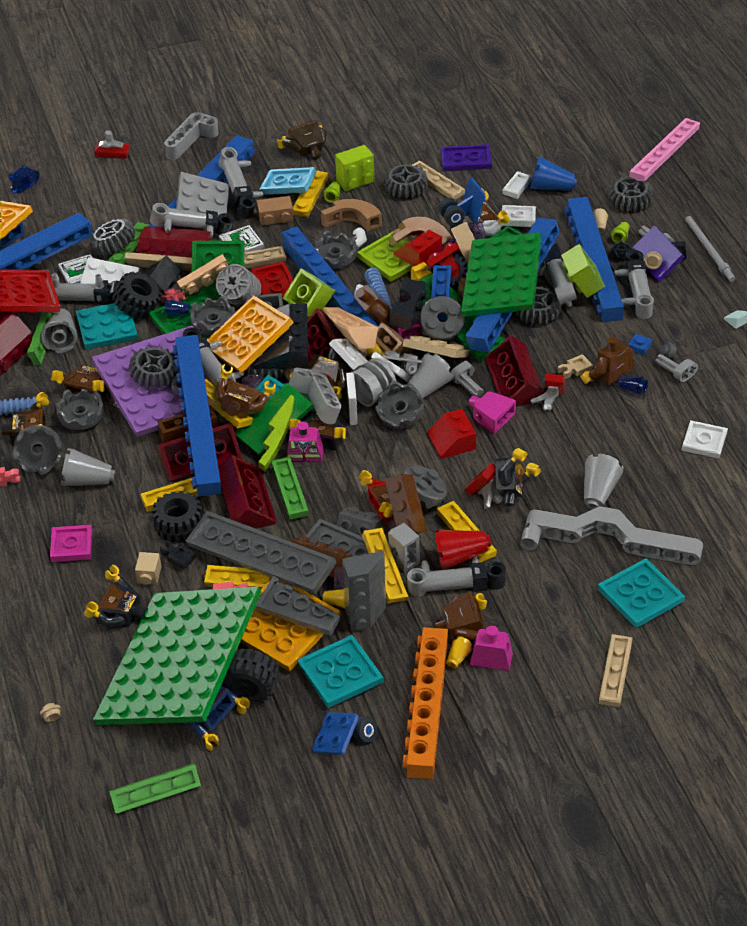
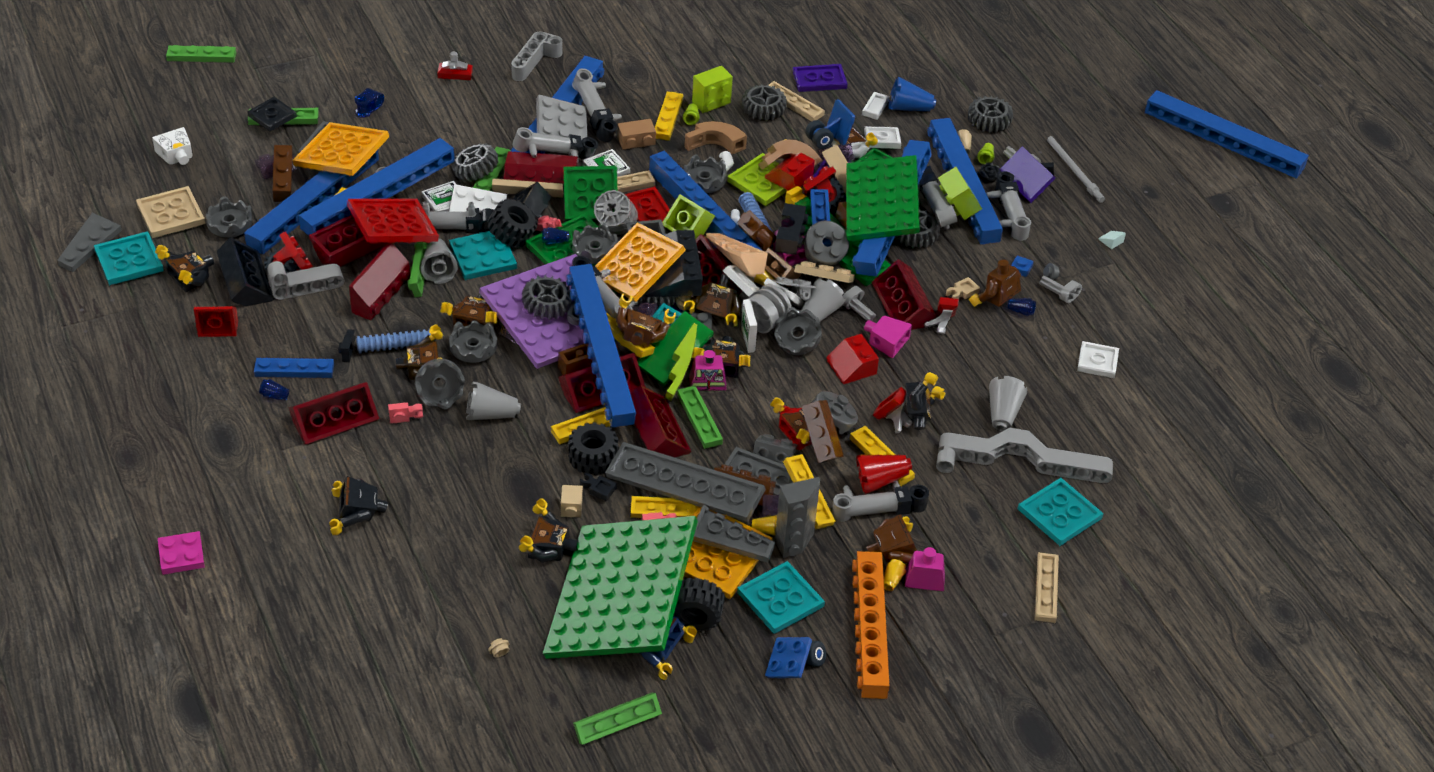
camera: 10 degrees left, 0 degrees up
dark pink plate [50,525,92,562] -> none
light nougat plate [177,254,229,296] -> none
medium azure plate [260,167,317,195] -> none
dark brown torso [277,120,327,160] -> none
light grey beam [289,368,341,424] -> none
light grey brick [388,523,420,573] -> none
bright pink plate [629,118,700,182] -> none
tan plate [644,252,662,269] -> none

